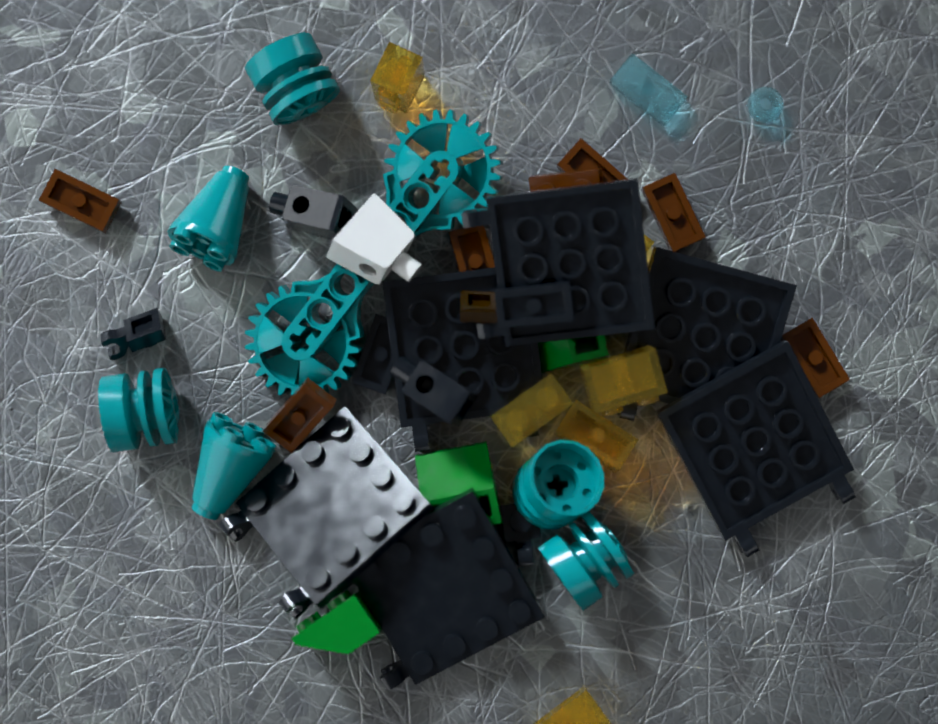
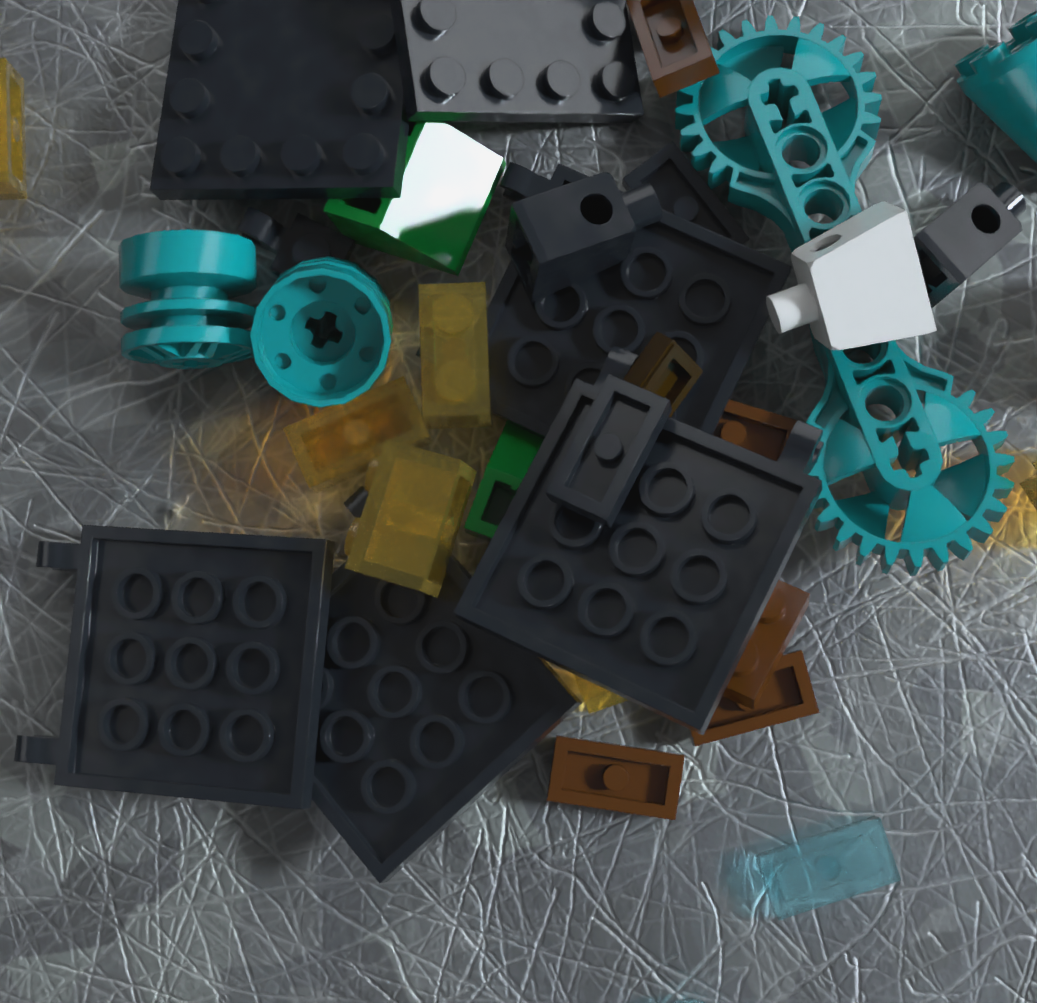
camera: 120 degrees right, 0 degrees up
reddish brown plate [781,317,850,398] -> none

